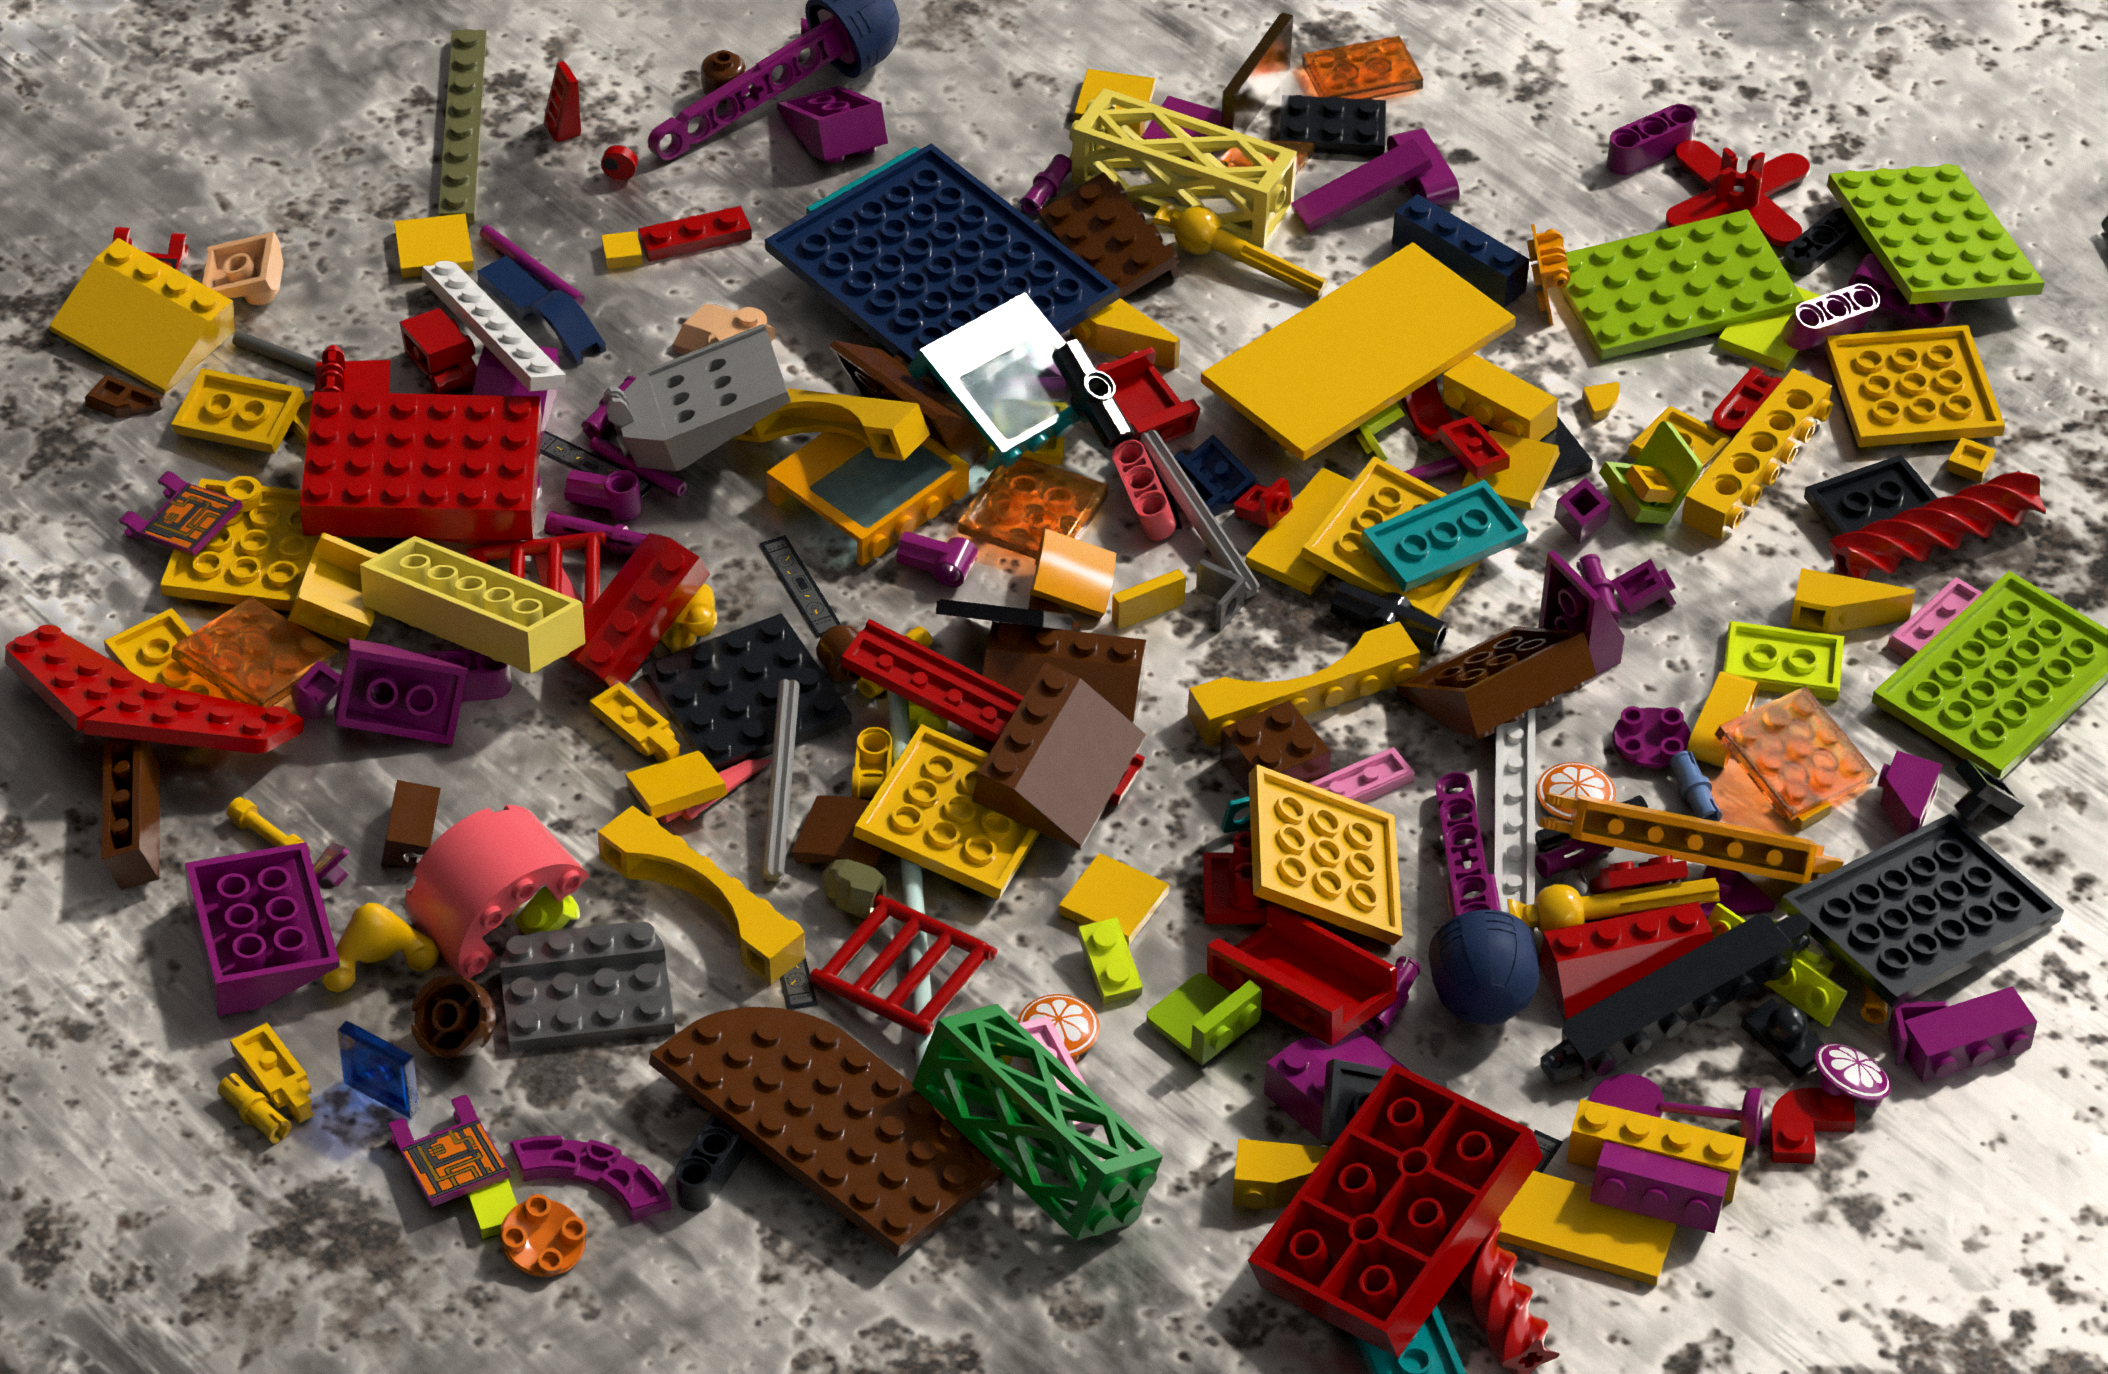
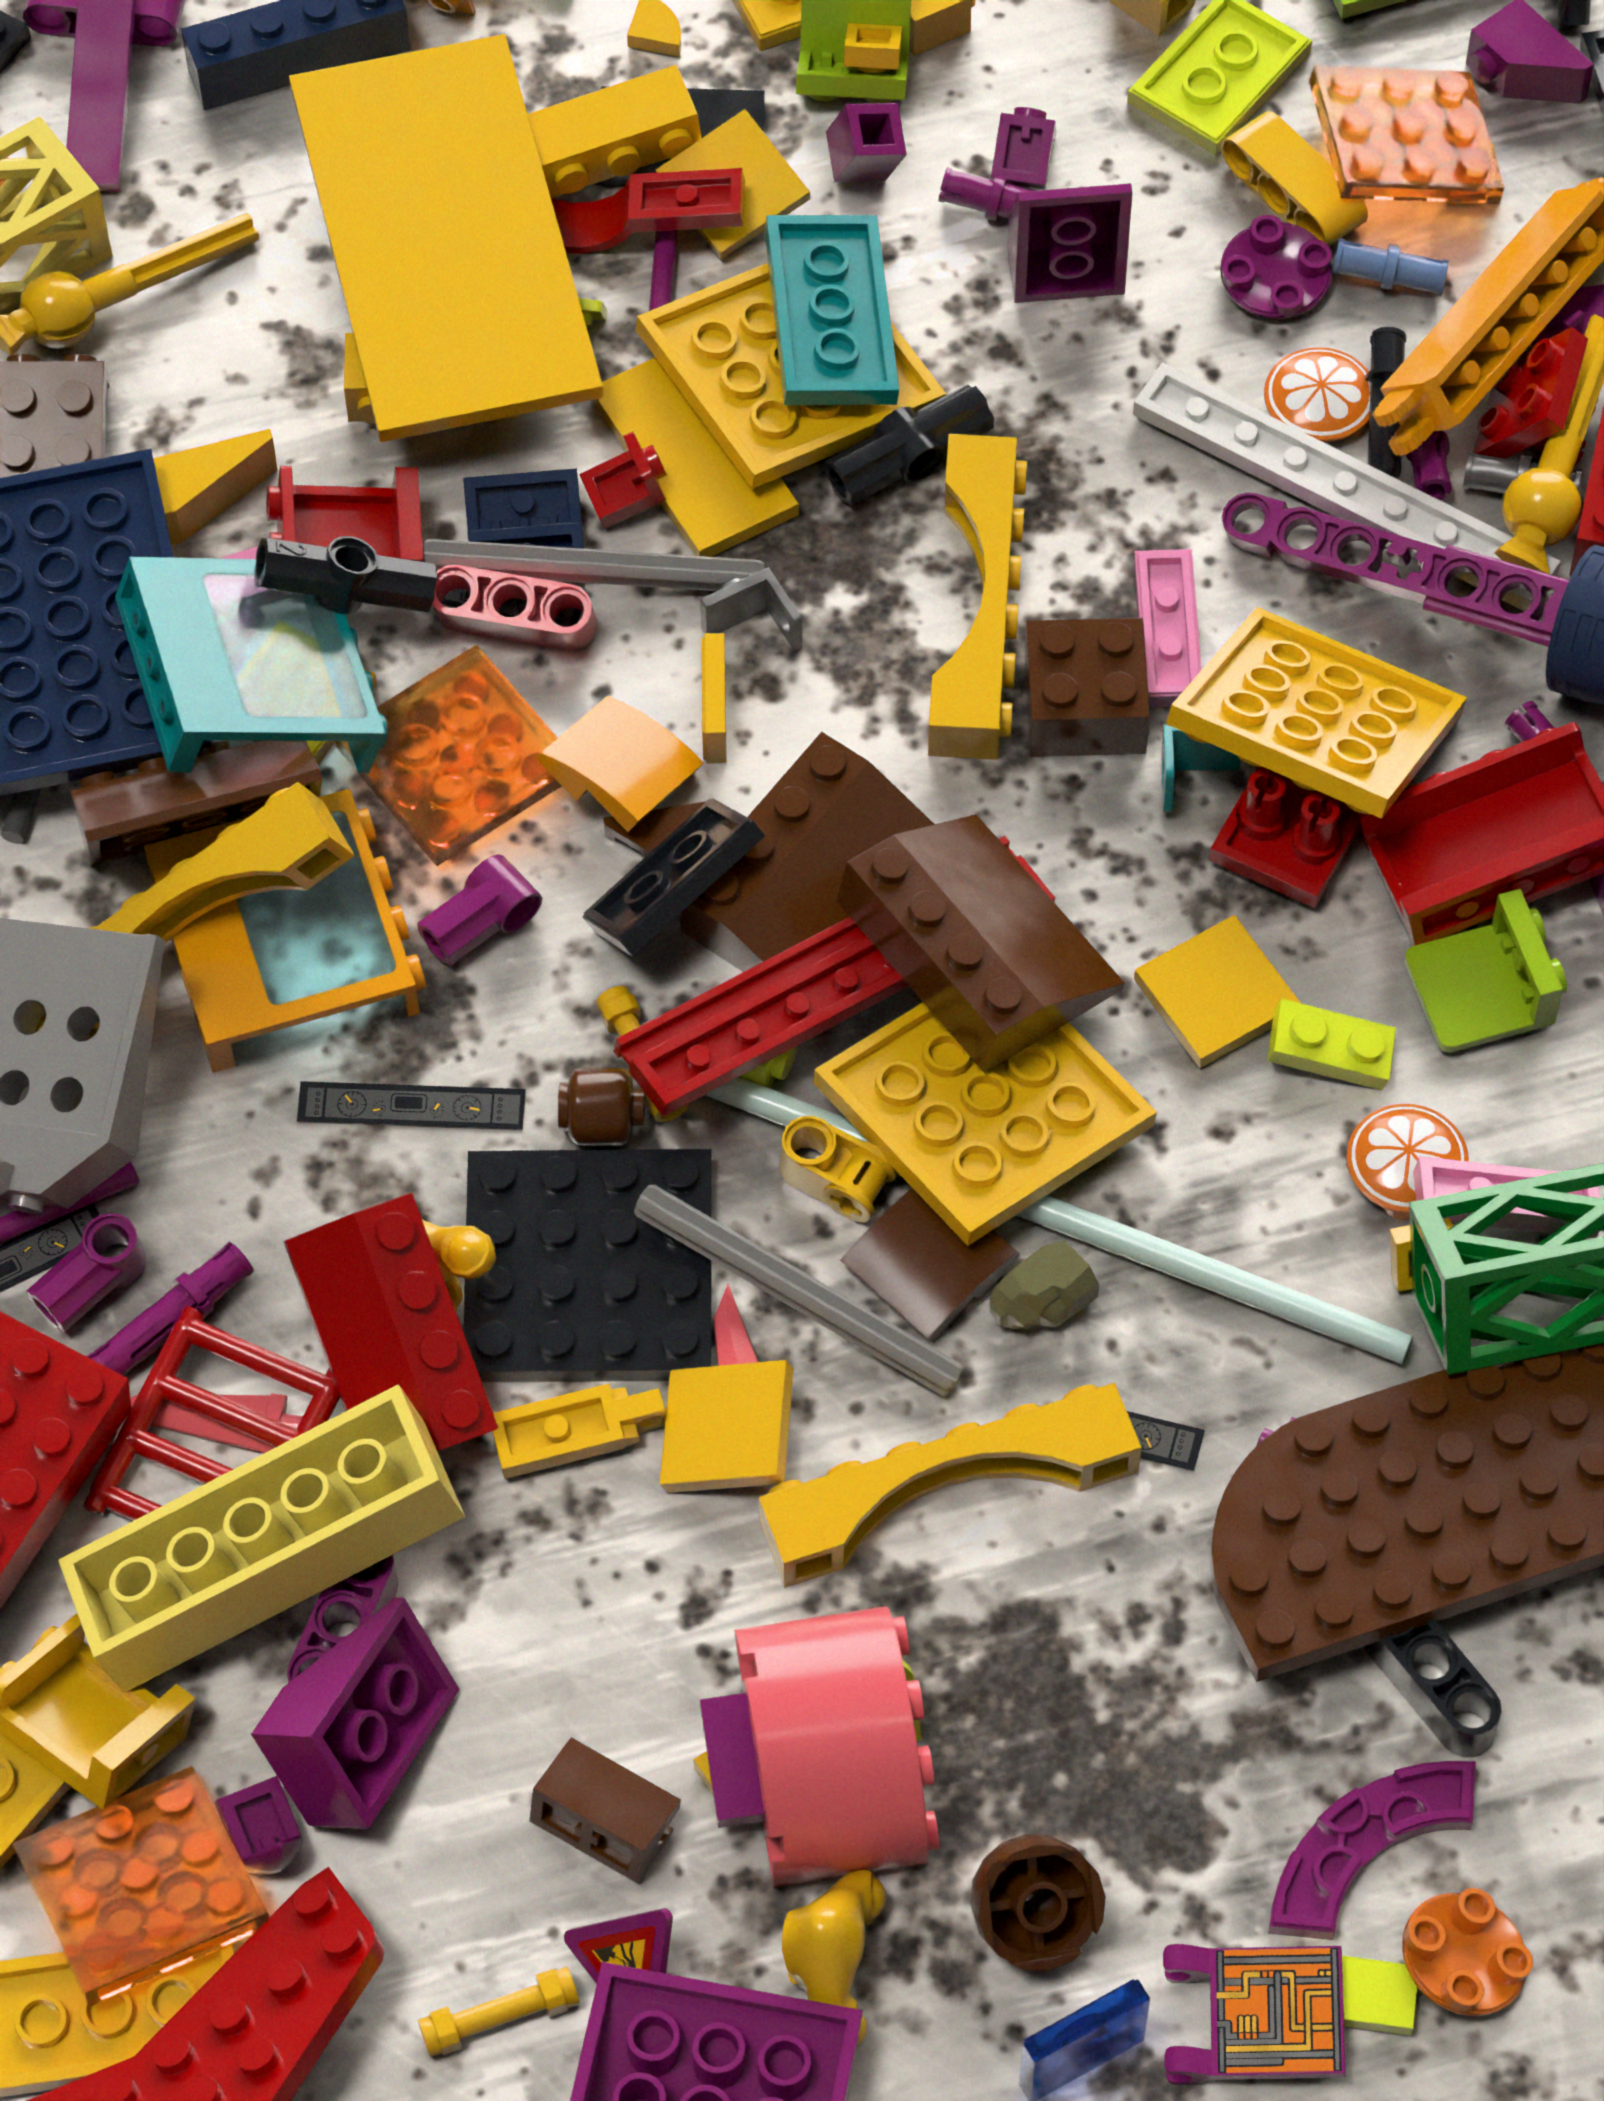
camera: 60 degrees left, 15 degrees up
flat silver plate [500,922,675,1052] -> none
red bar [809,895,998,1037] -> none
reddish brown slope [1396,626,1597,739] -> none

